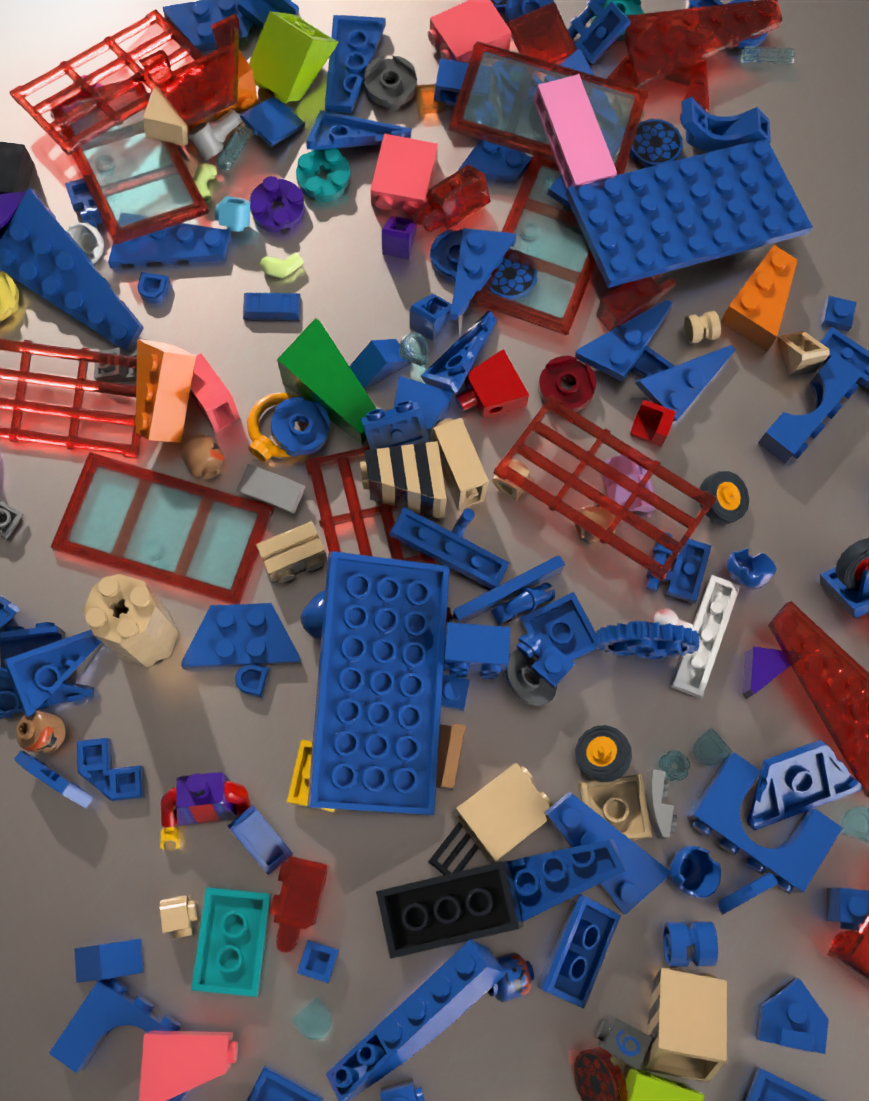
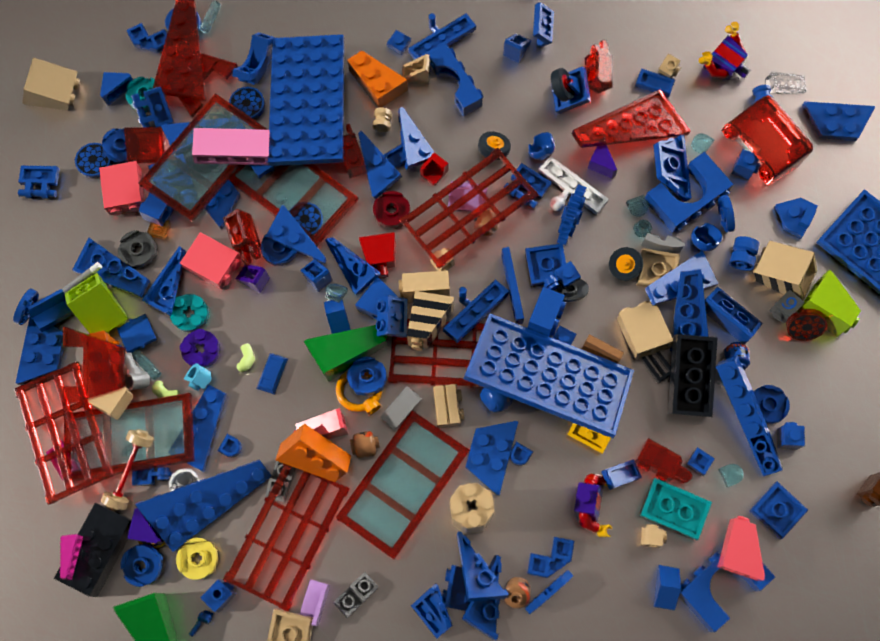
camera: 65 degrees left, 0 degrees up
blue piece [491,582,555,626] -> none
none -> light grey bar [62,262,102,293]
none -> tan axle [101,429,154,511]
none -> blue tile [754,385,790,424]

